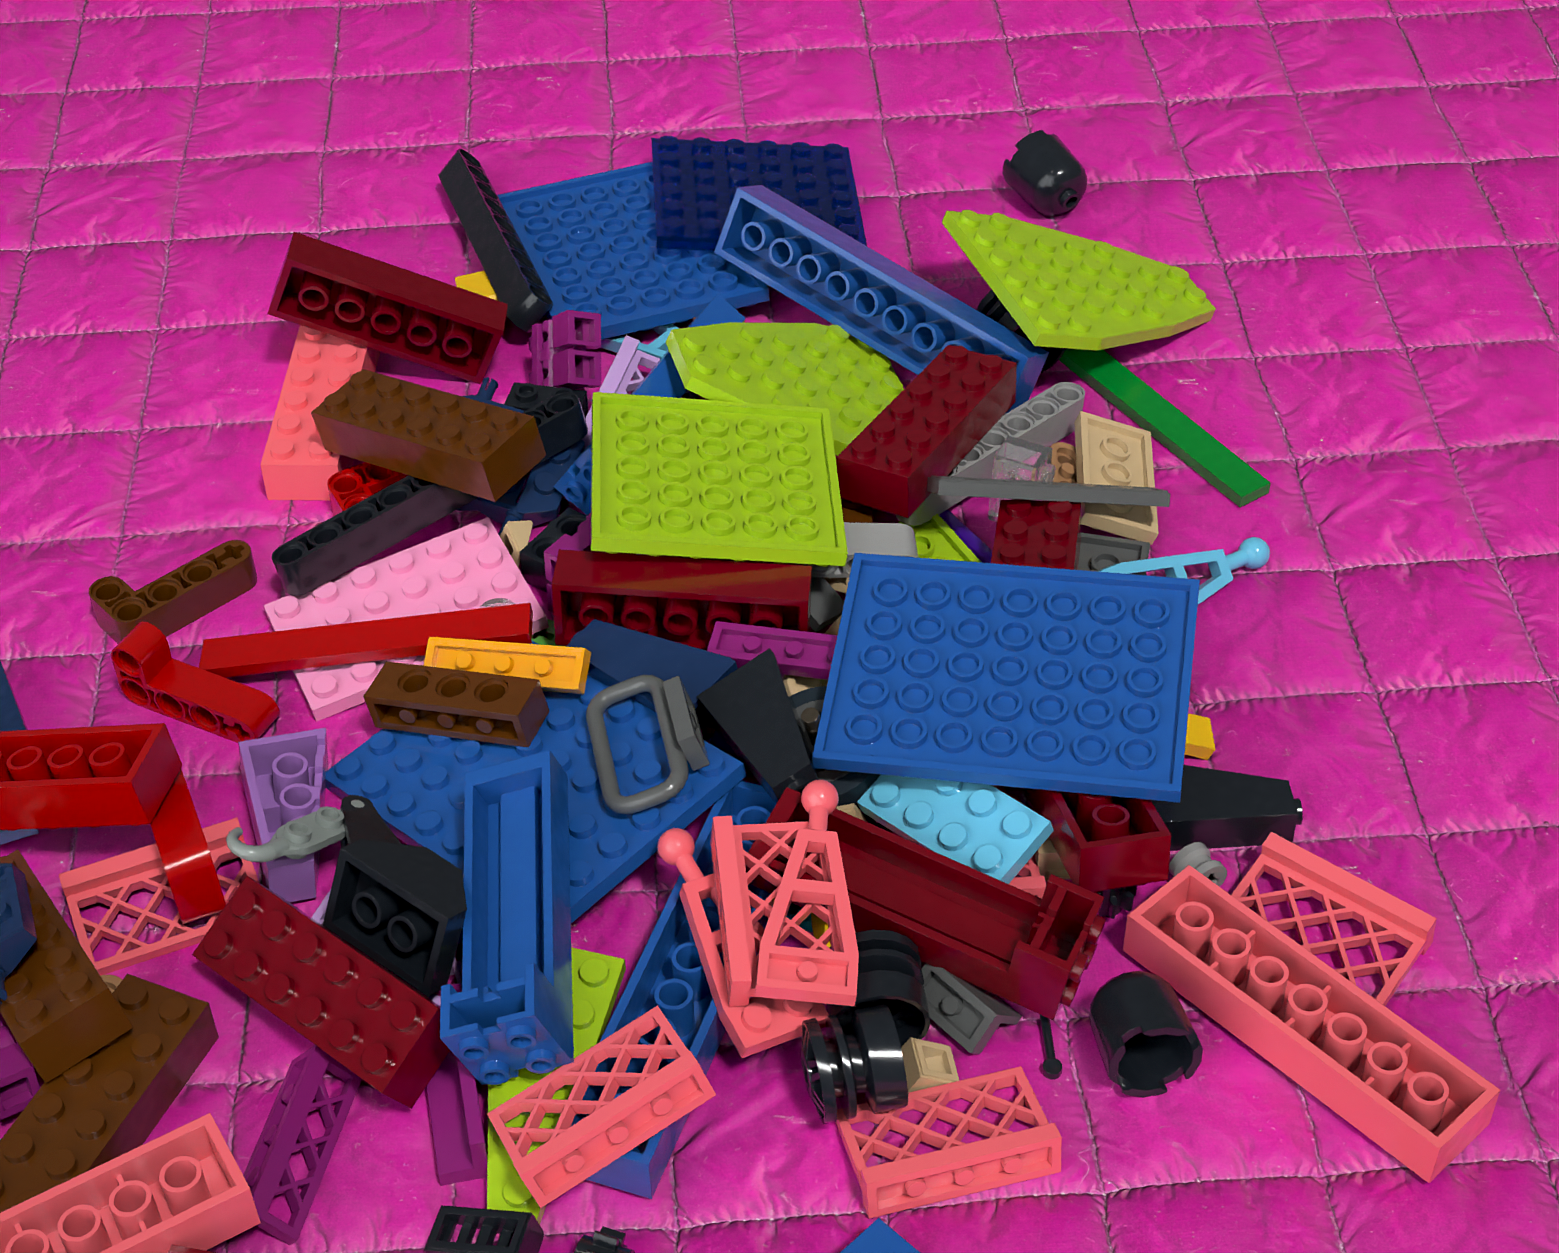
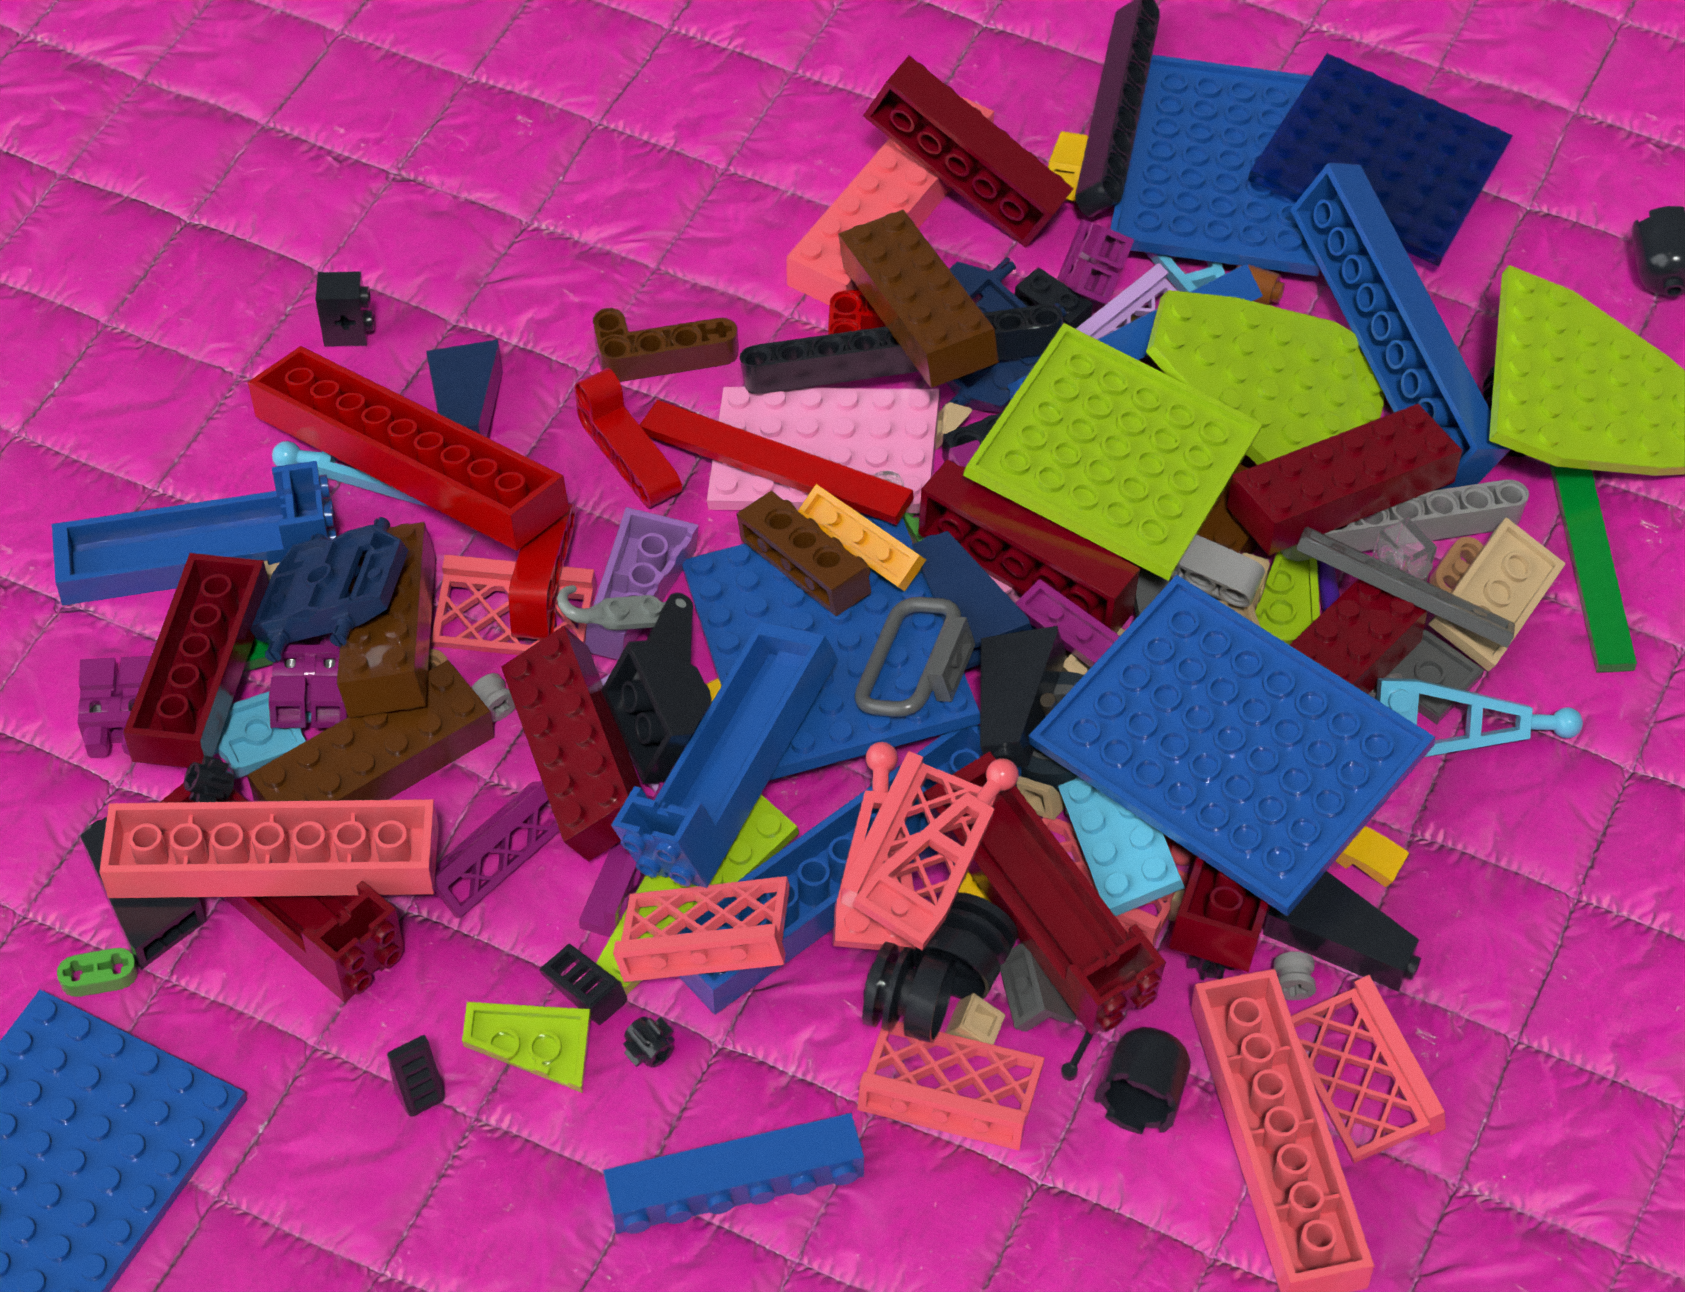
camera: 30 degrees right, 10 degrees up
none -> light grey wheel [471,673,515,722]

